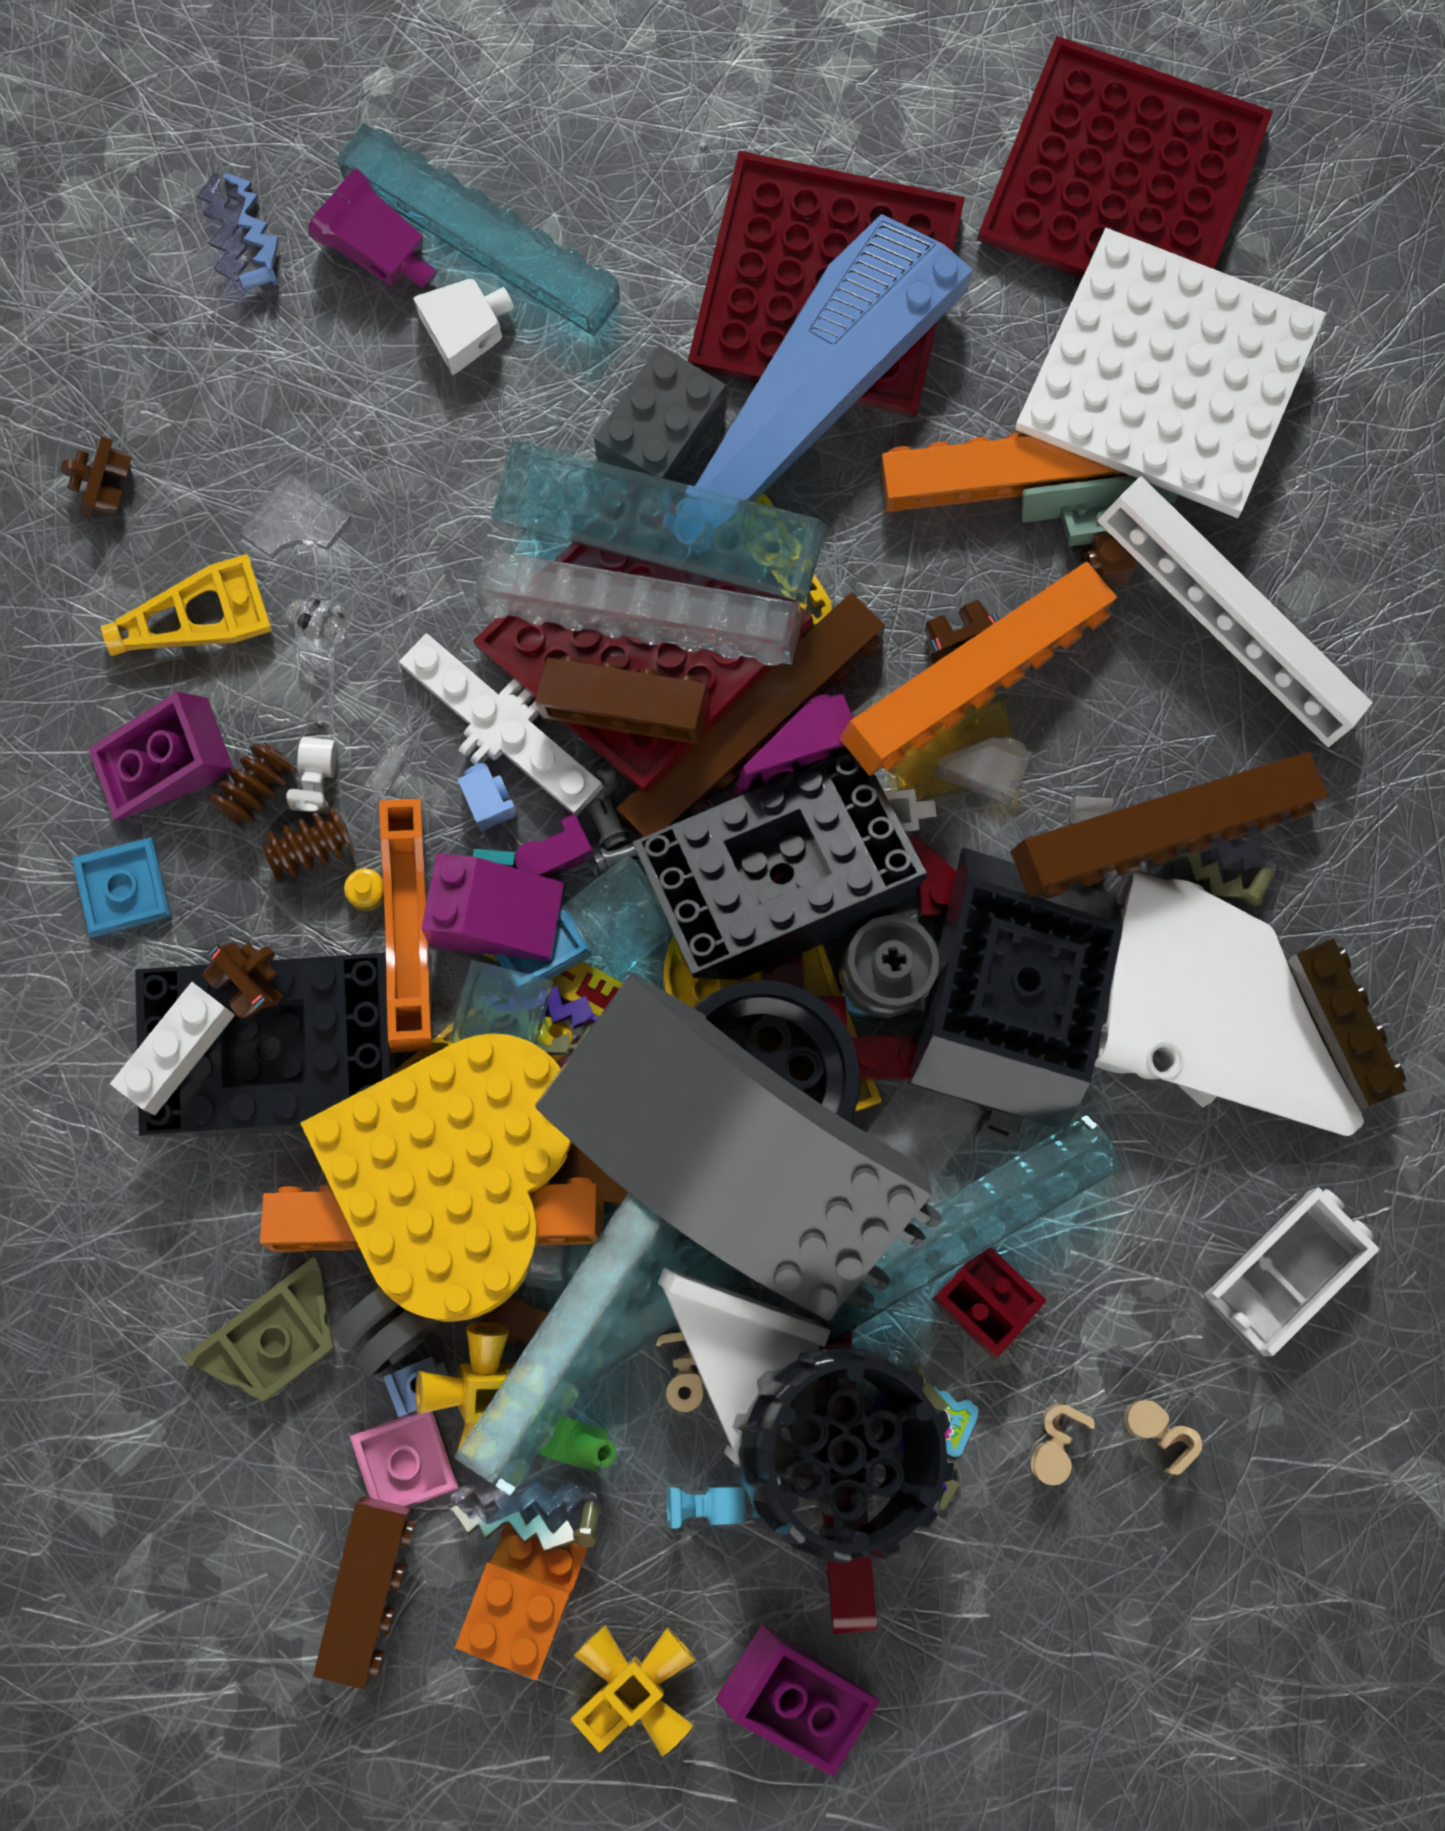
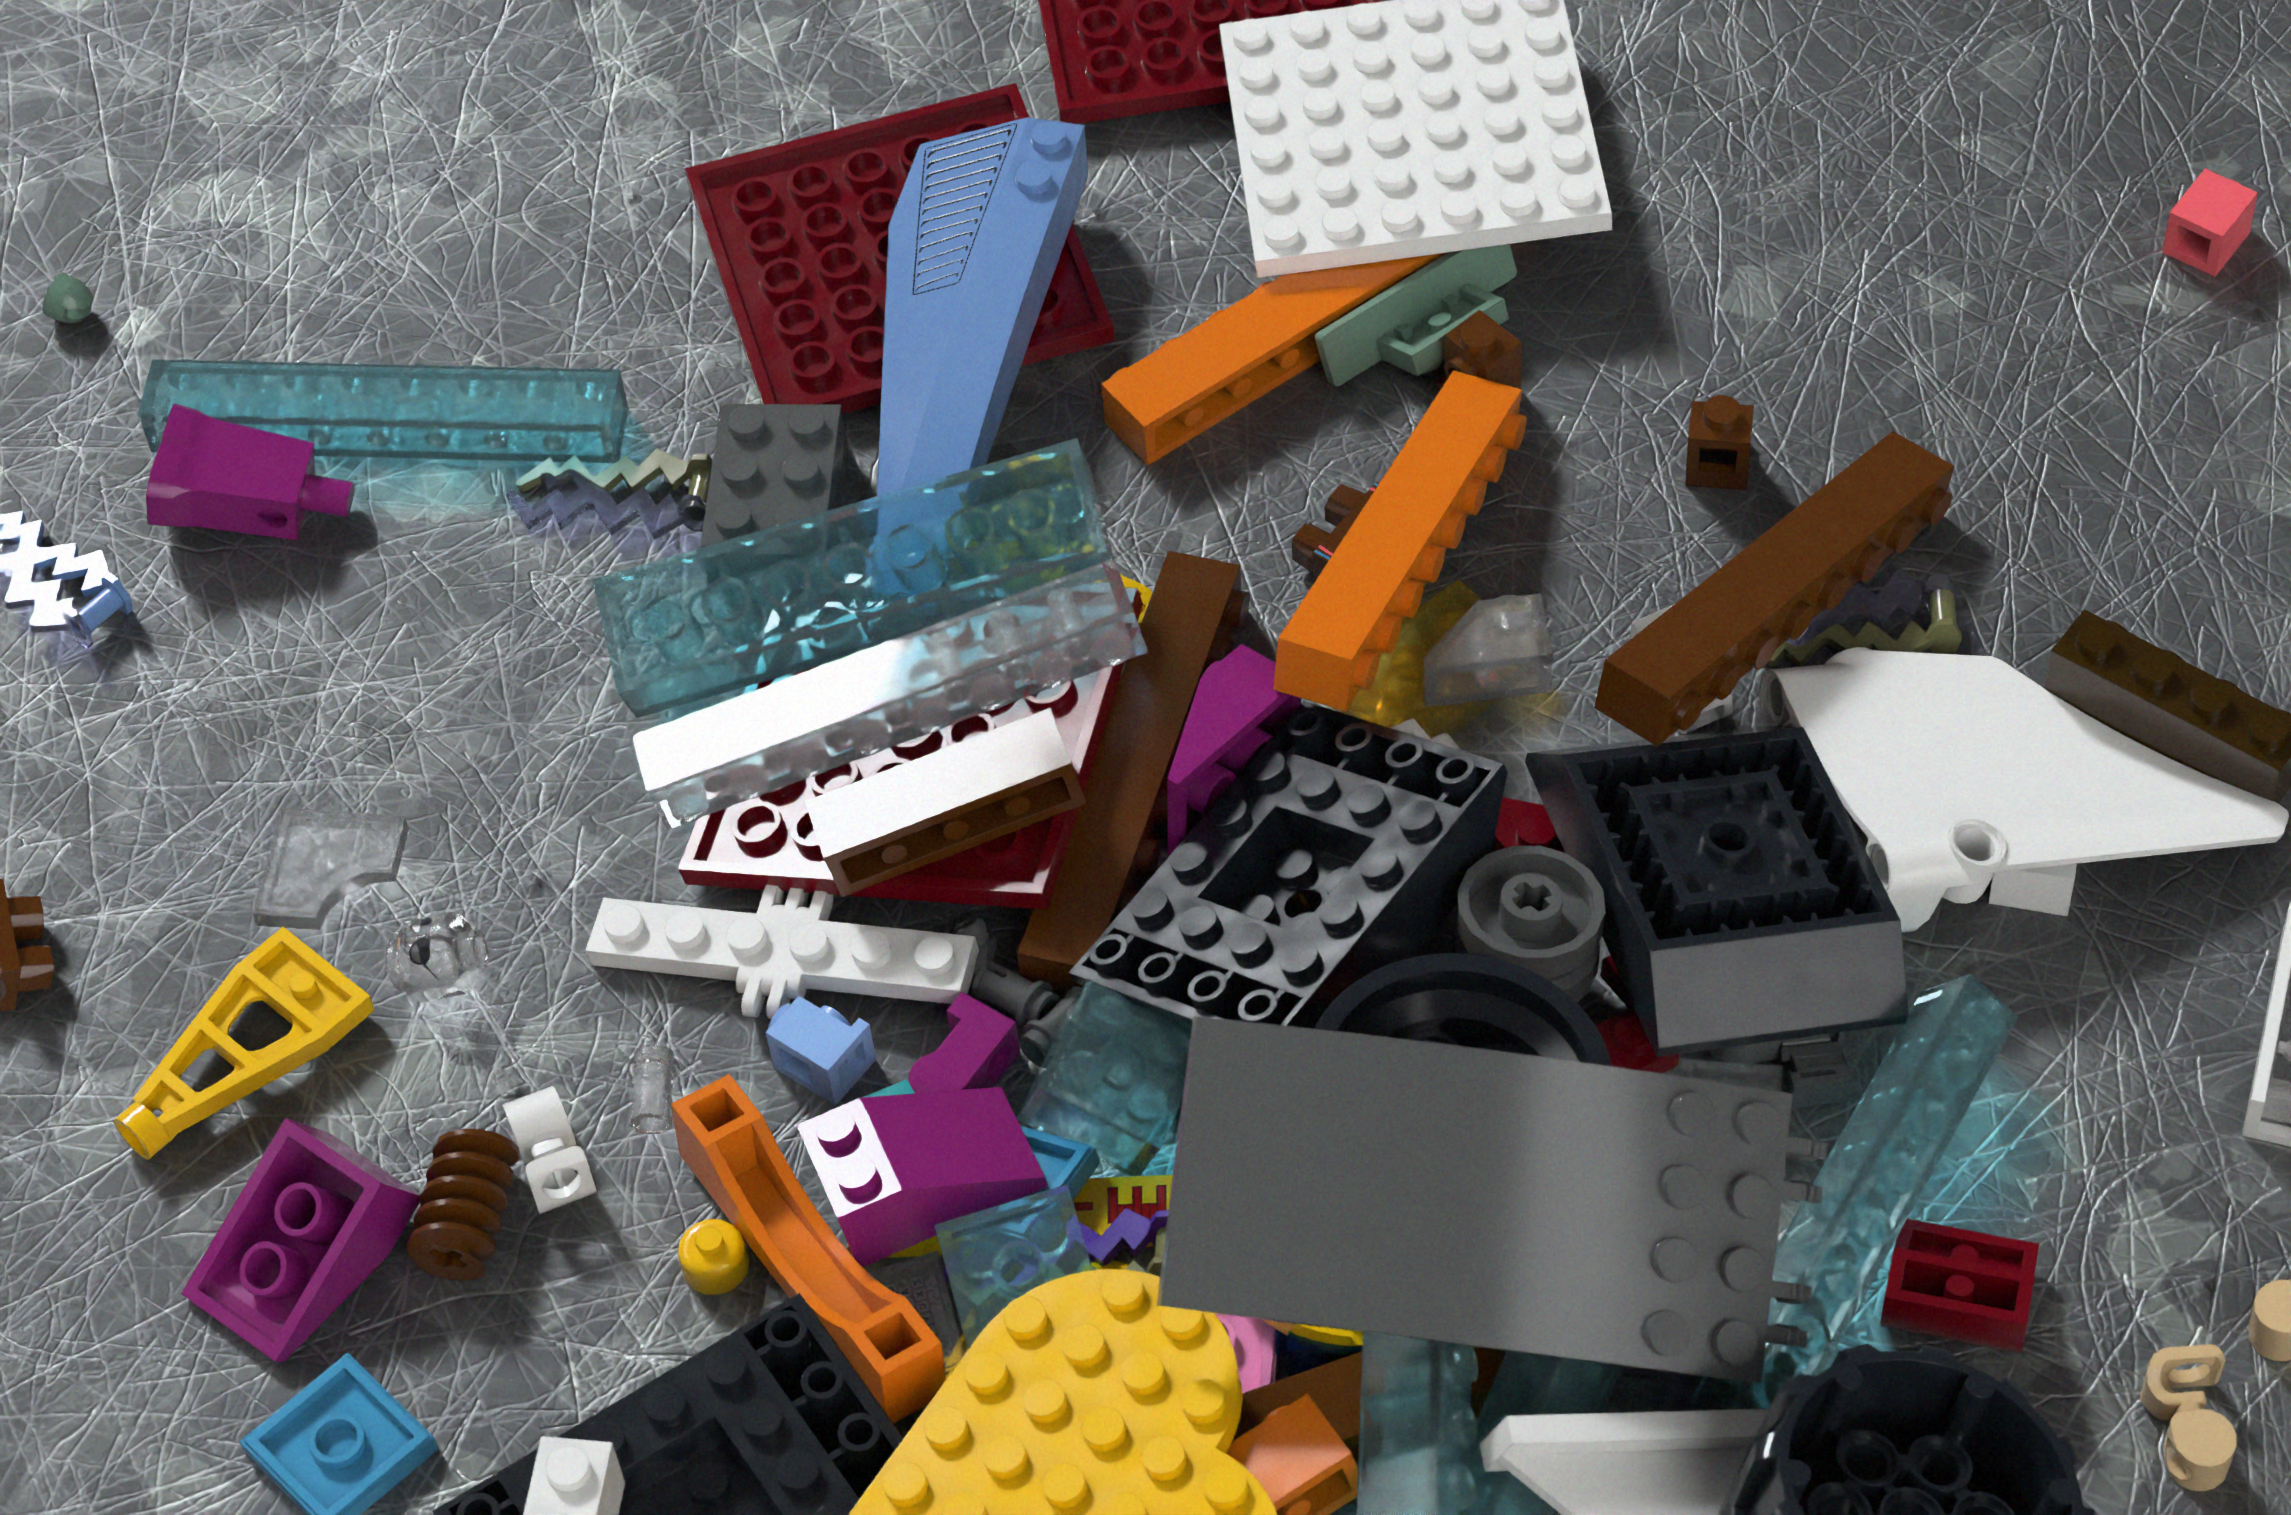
camera: 25 degrees left, 25 degrees down
reddish brown hips [202,942,283,1018] -> none
reddish brown piece [263,807,356,883] -> none
white torso [413,279,514,375] -> none
white brick [1097,476,1373,747] -> none
none -> sand green hinge [42,273,93,324]
none -> clear purple piece [506,448,713,540]
none -> reddish brown brick [1685,395,1754,491]

